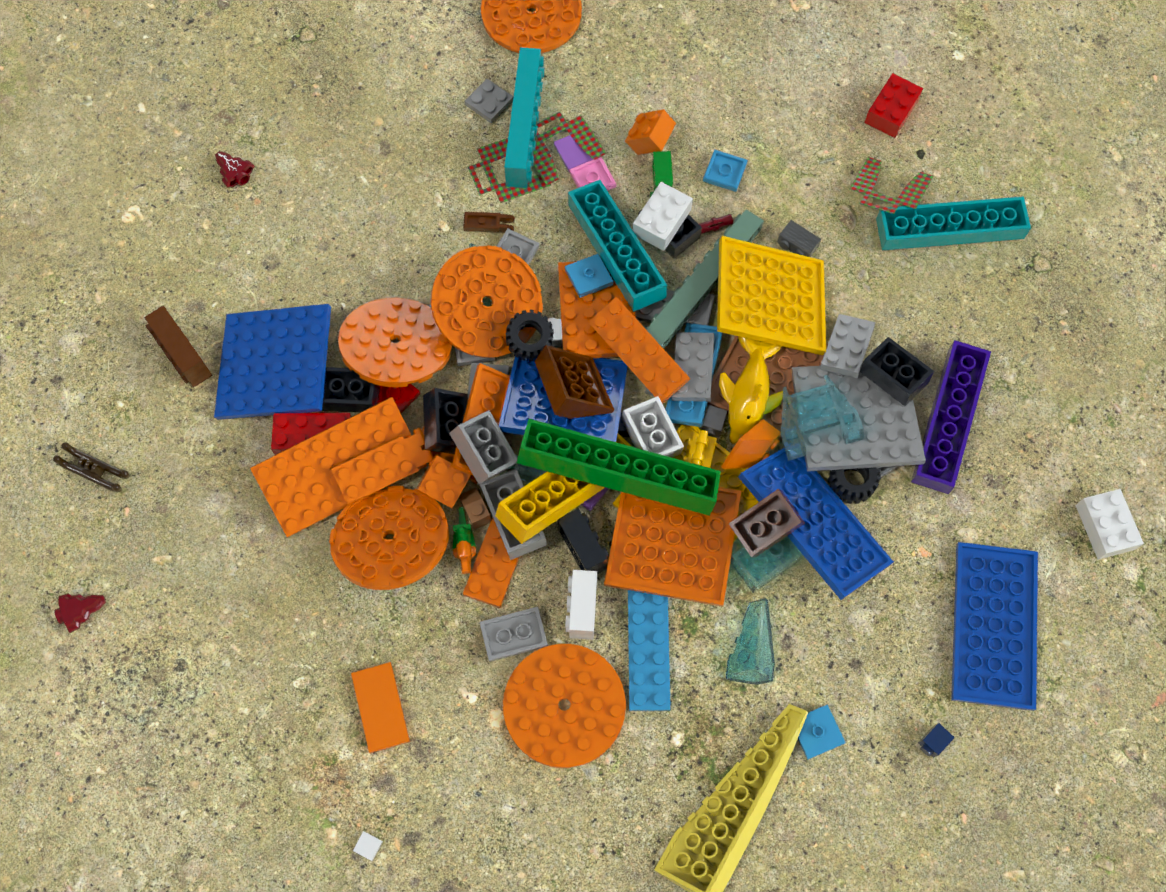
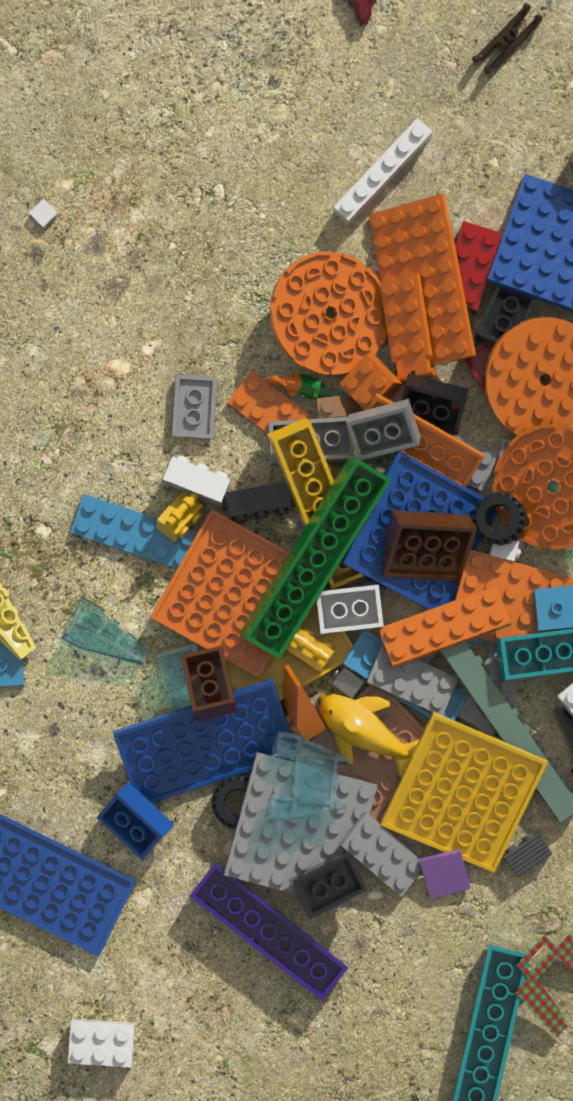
camera: 110 degrees right, 15 degrees up
orange tile [351,662,410,754] -> none
orange plate [503,644,626,768] -> none
none -> blue brick [96,782,175,860]
none -> yellow brick [156,491,202,542]
none -> white brick [333,118,432,226]
none -> medium lavender tile [420,849,471,899]

